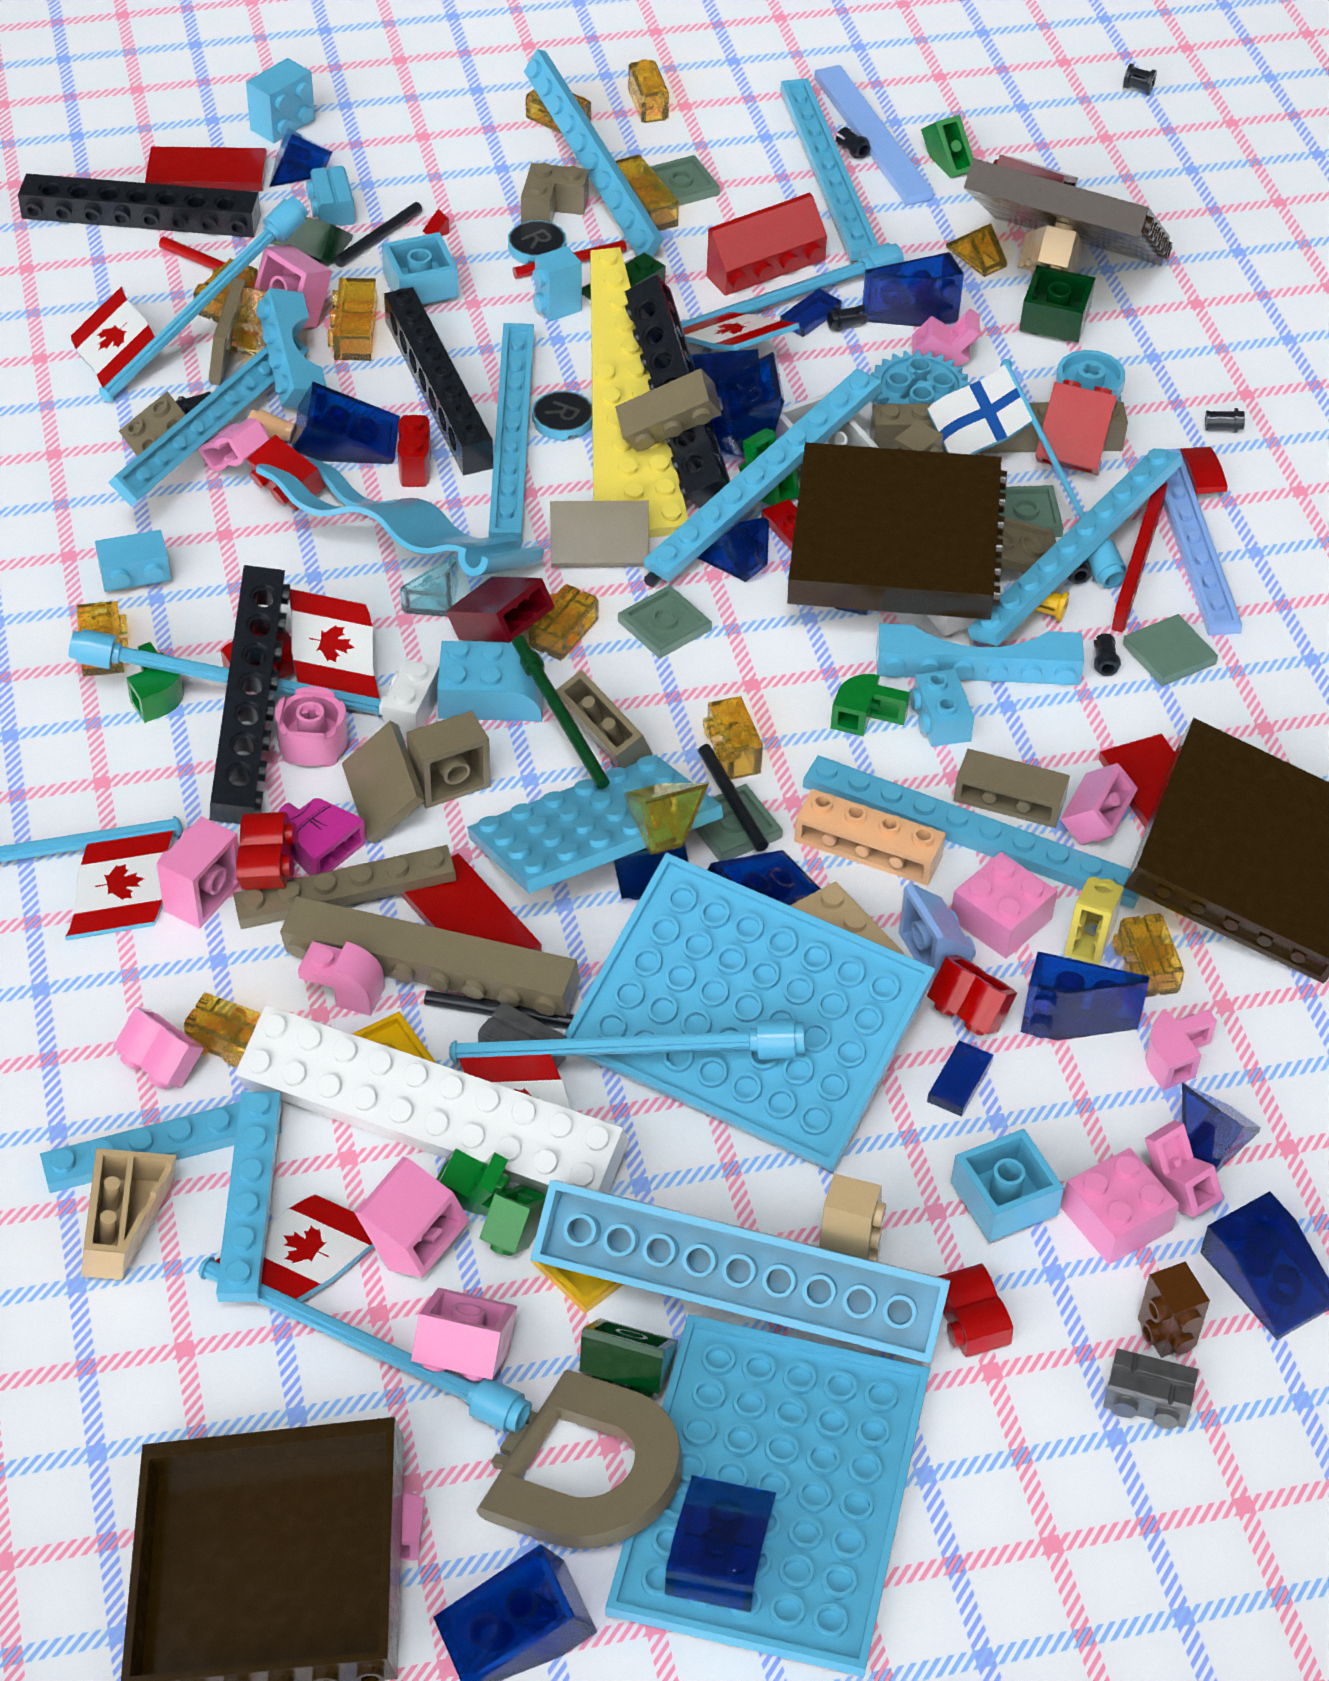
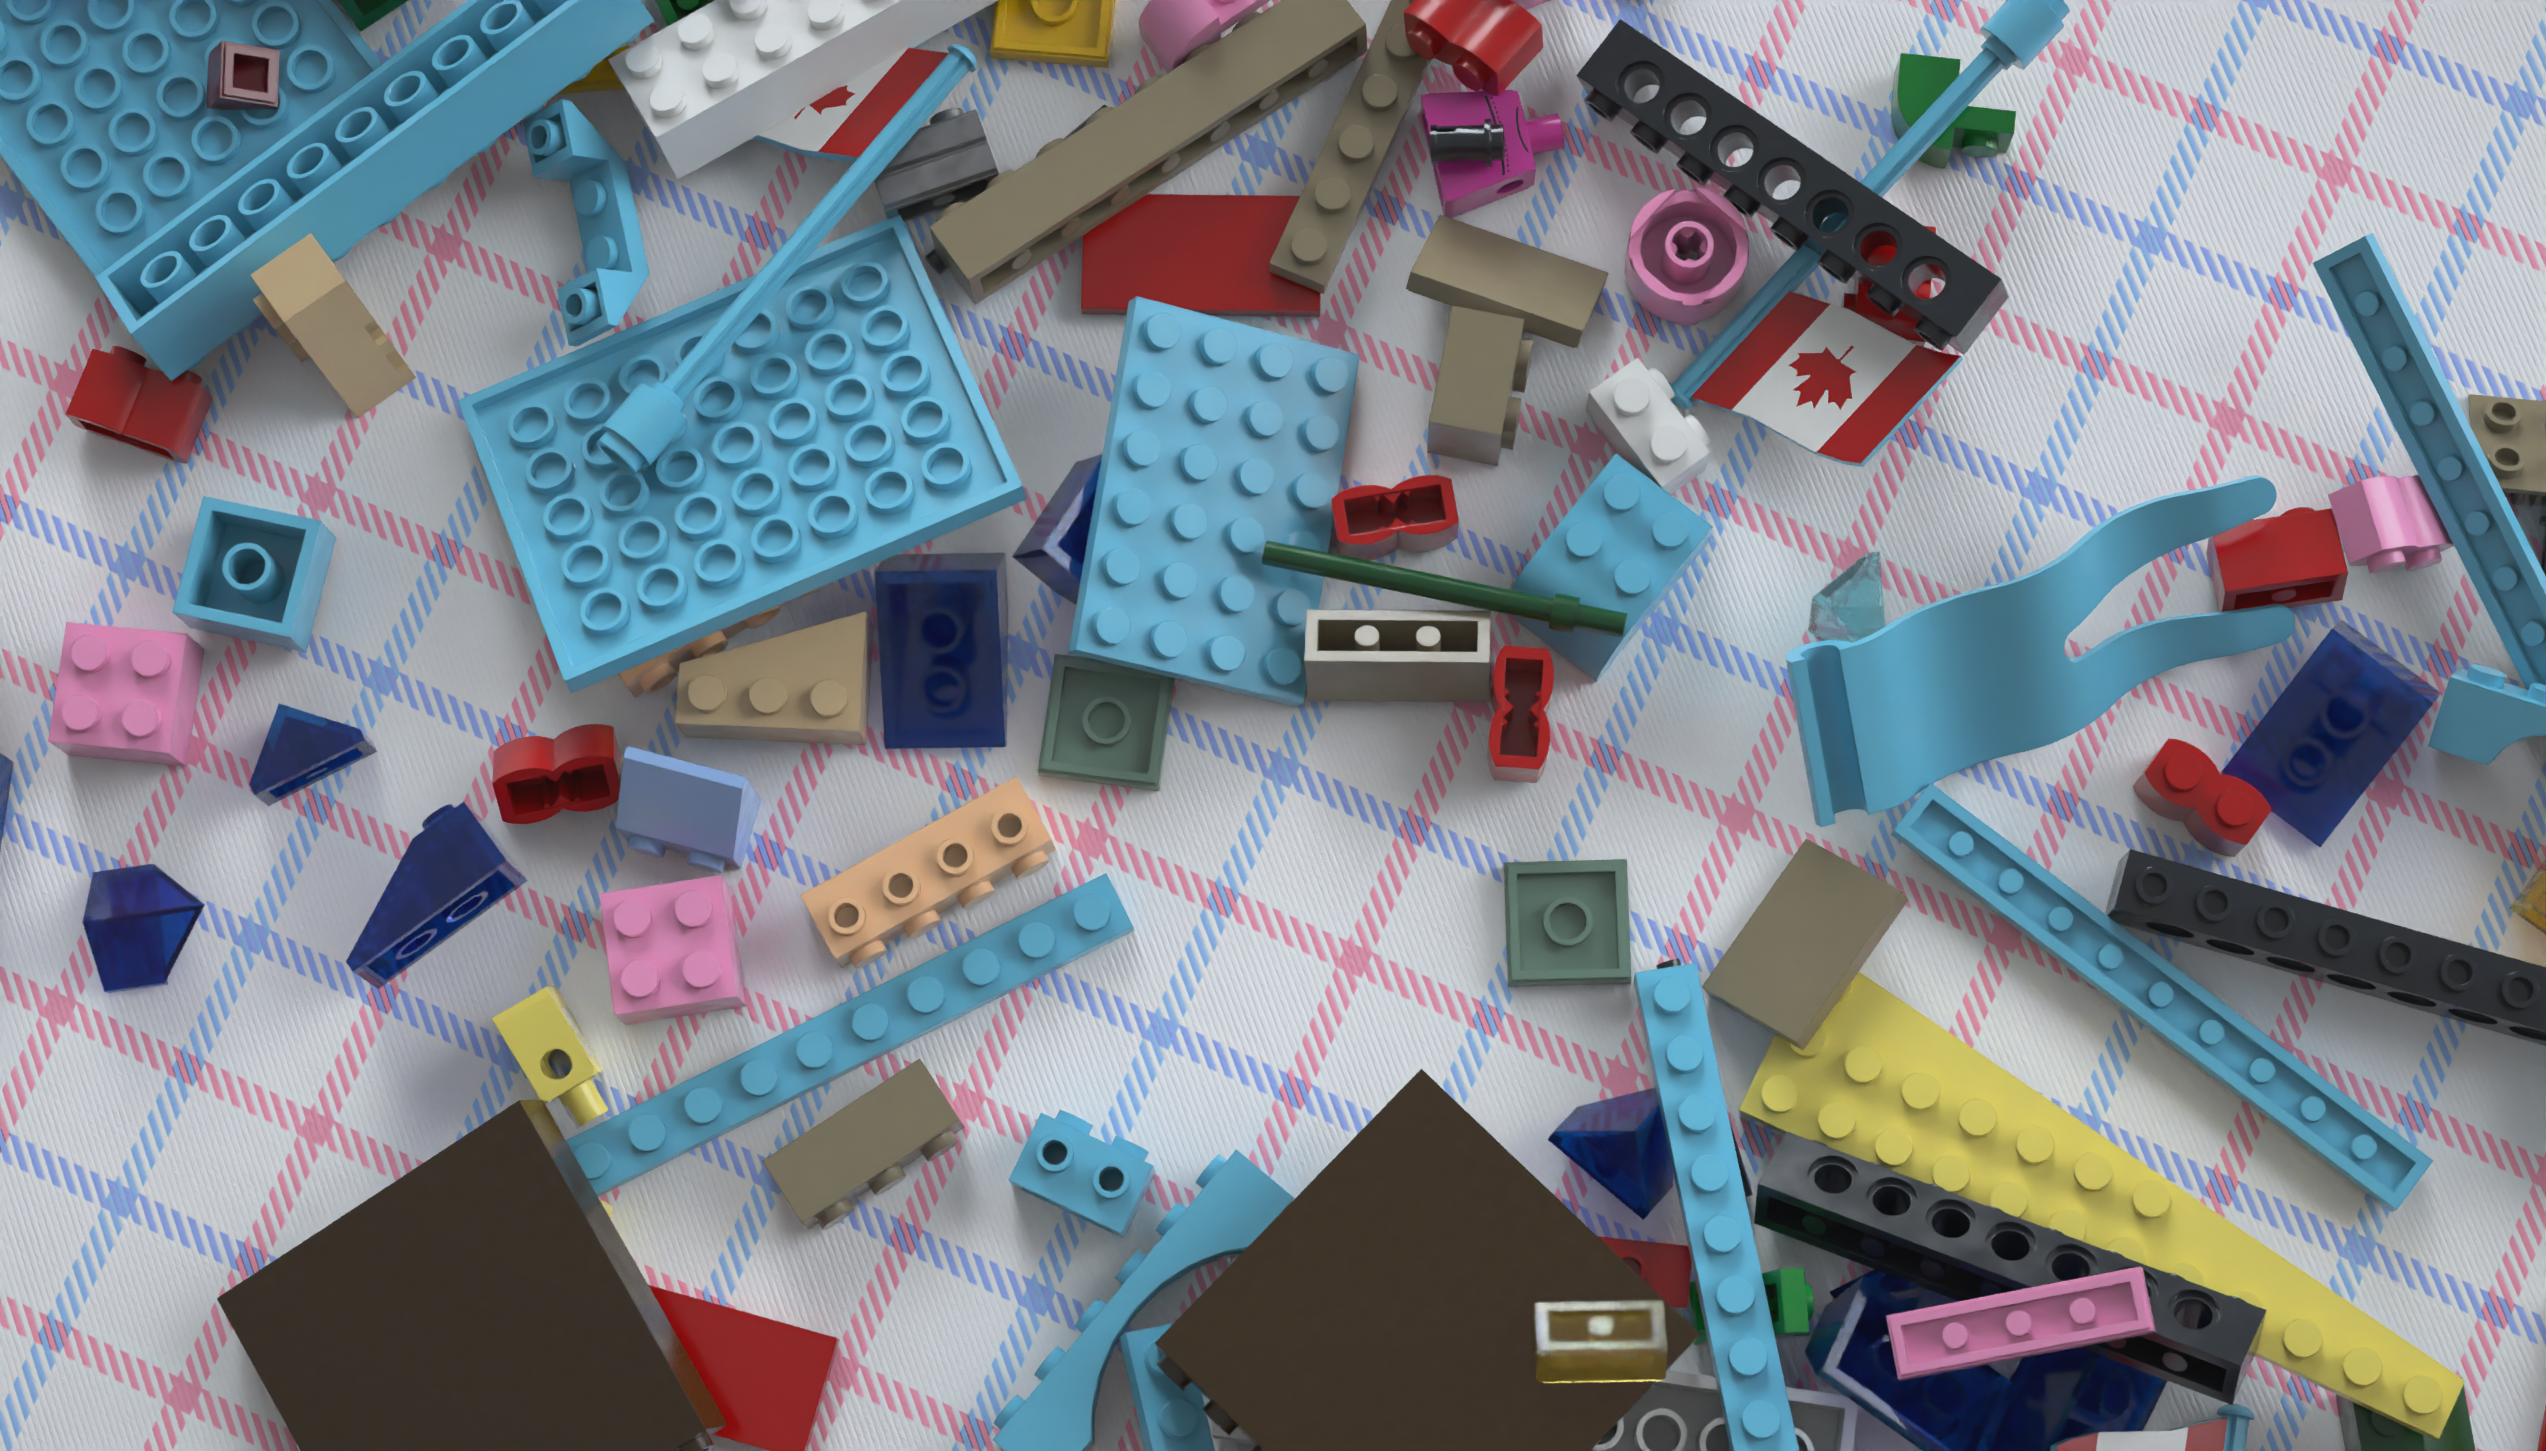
camera: 135 degrees right, 30 degrees up
clear yellow brick [77,601,129,677] -> none
medium azure brick [95,530,171,592] -> none
light nougat cone [249,408,295,442] -> none
dark red brick [445,576,555,643] -> none
clear yellow brick [527,584,599,661] -> none
tile [532,391,592,440] -> none
medium azure brick [533,246,582,322] -> none
dark tan brick [615,368,722,452] -> none
clear yellow slope [624,783,709,855] -> none
black bar [698,744,769,852] -> none
clear yellow brick [703,696,763,780] -> none
green brick [830,674,910,737] -> none
clear blue tile [927,1040,994,1117] -> none
bright pink brick [1060,763,1138,845] -> none
clear yellow brick [1113,913,1185,998] -> none
bright pink brick [1145,1009,1217,1091] -> none
bright pink brick [1145,1120,1223,1218] -> none
none -> slope [207,41,280,110]
none -> clear blue slope [249,704,378,806]
none -> medium azure slope [522,99,650,346]
none -> red brick [1331,475,1459,561]
none -> black pin [1430,119,1505,167]
none -> red brick [1487,646,1554,783]
none -> clear yellow slope [1534,1300,1667,1383]
none -> bright pink tile [1886,1266,2156,1381]

